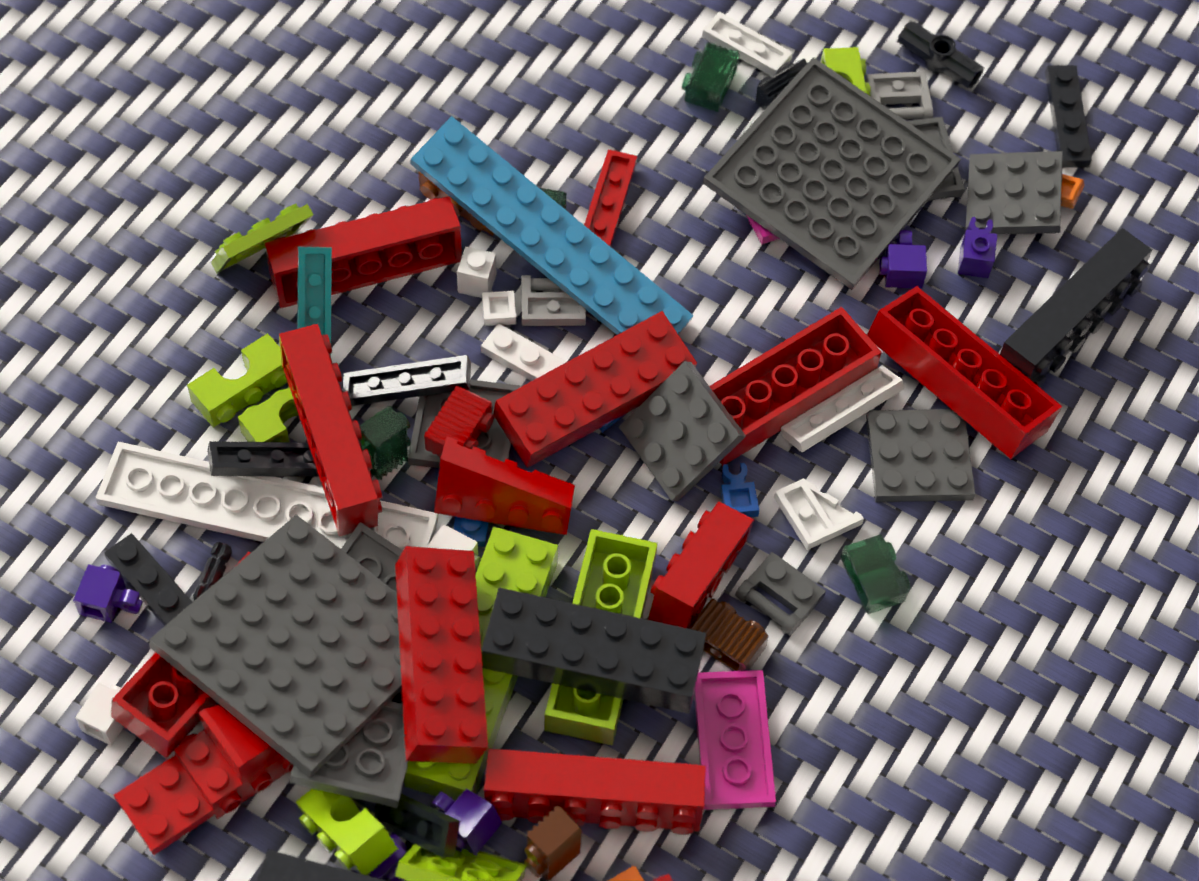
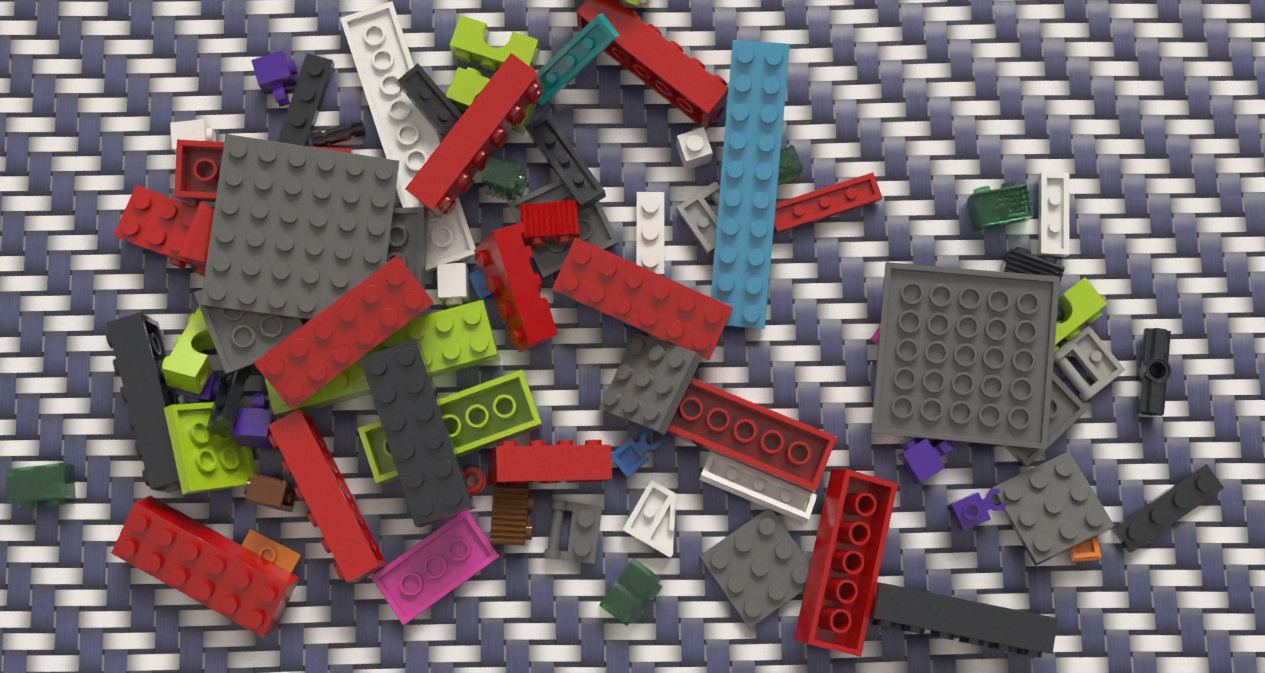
camera: 60 degrees right, 20 degrees up
white plate [482,291,516,326] -> none

